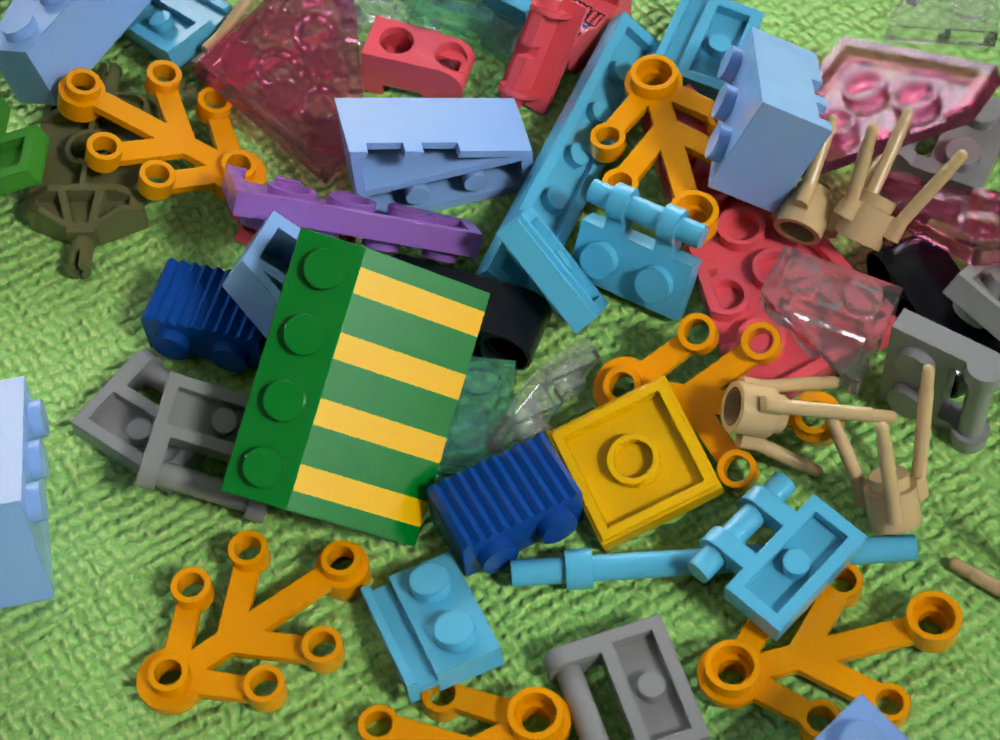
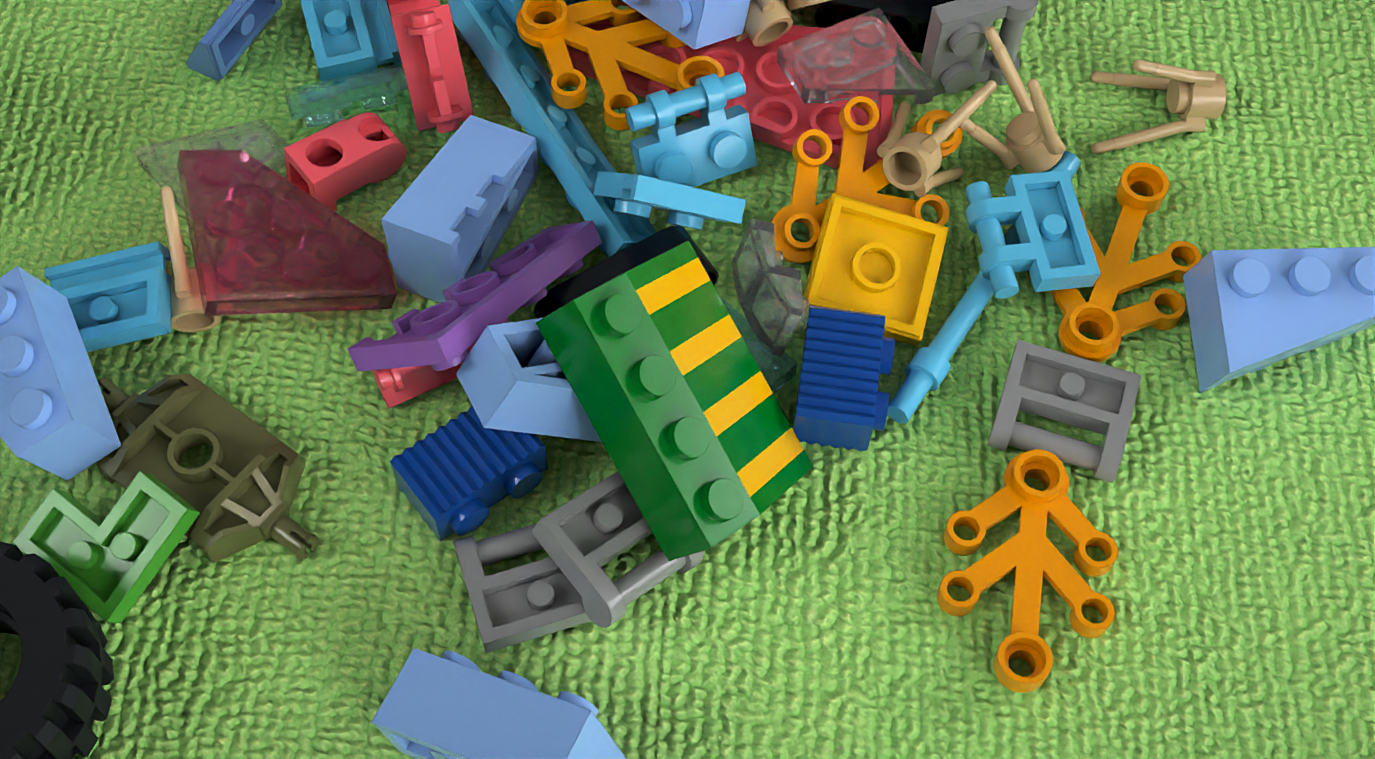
camera: 60 degrees left, 5 degrees up
light orange plant [56,60,267,202] -> none
light orange plant [136,530,372,715] -> none
medium azure plate [360,552,505,703] -> none

